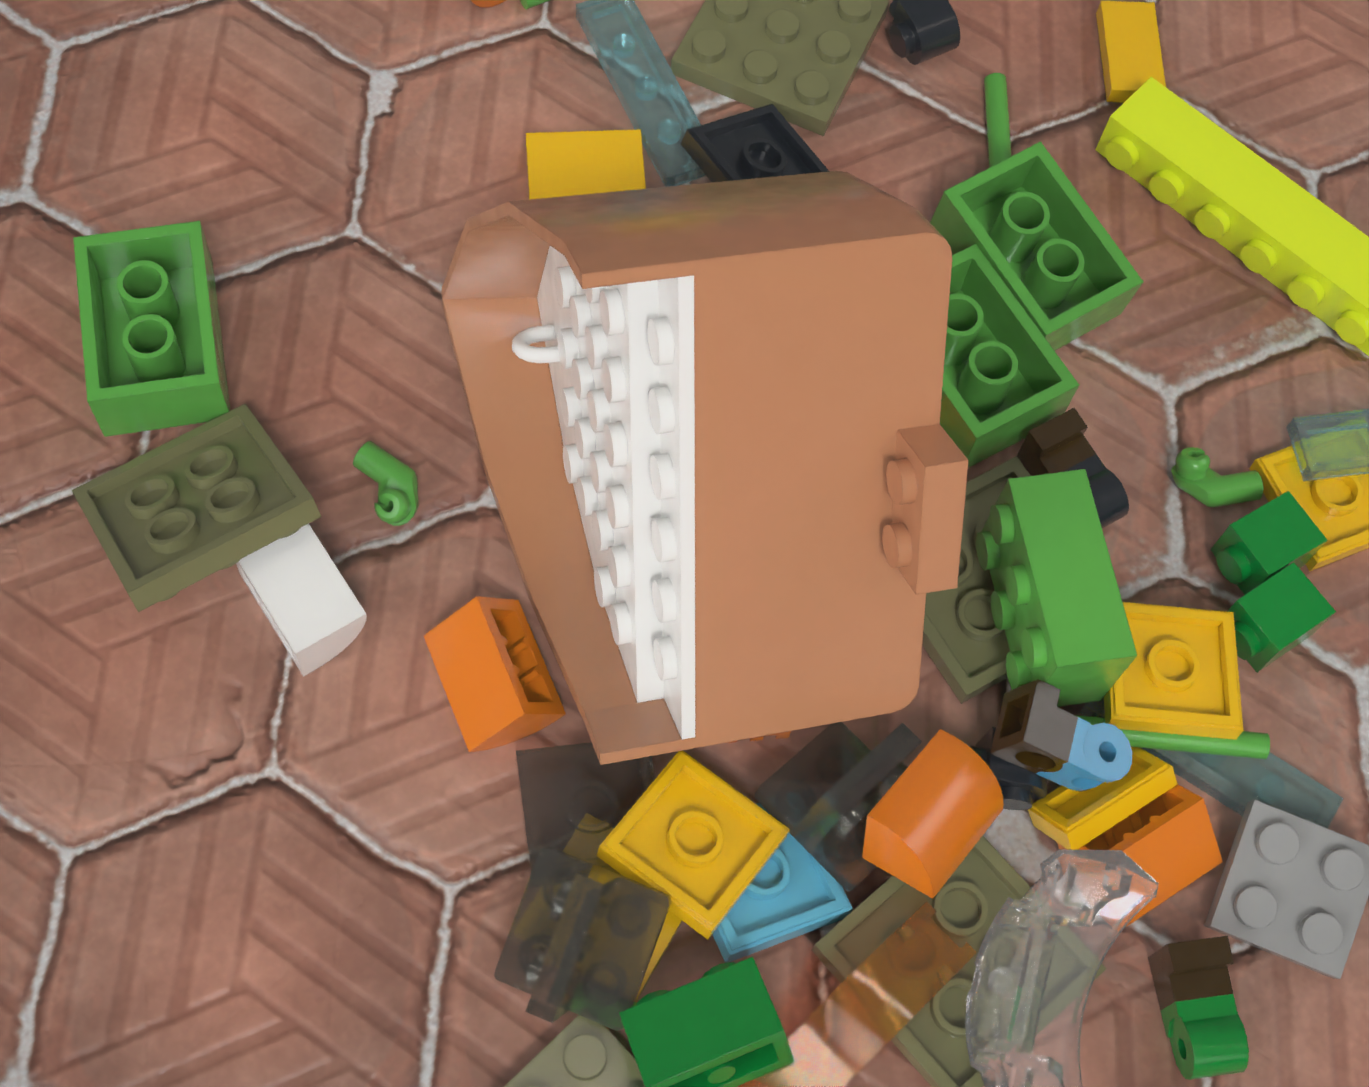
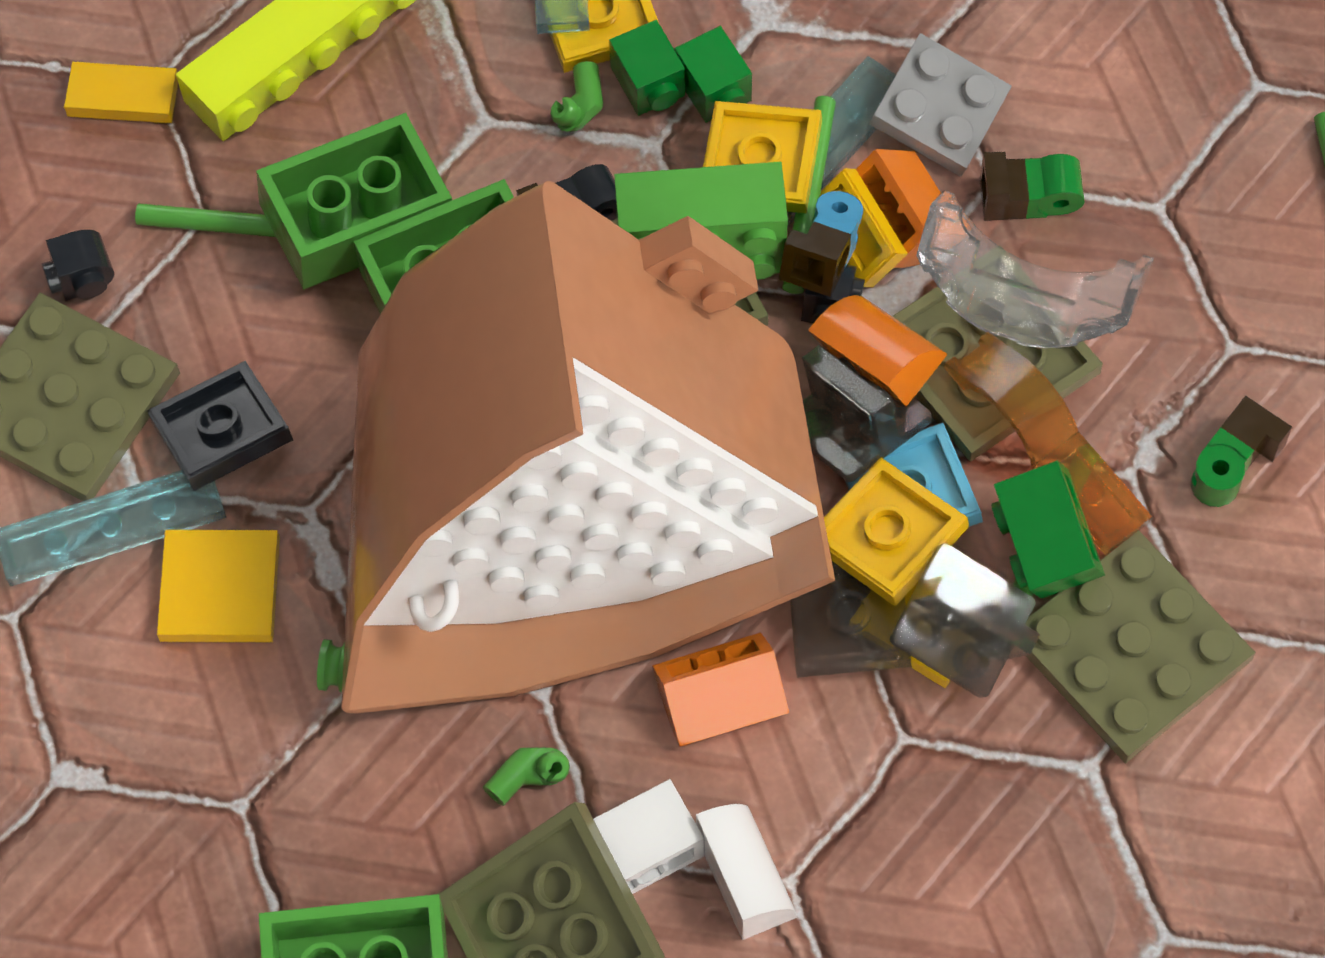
camera: 75 degrees left, 0 degrees up
none -> white brick [696,804,797,940]

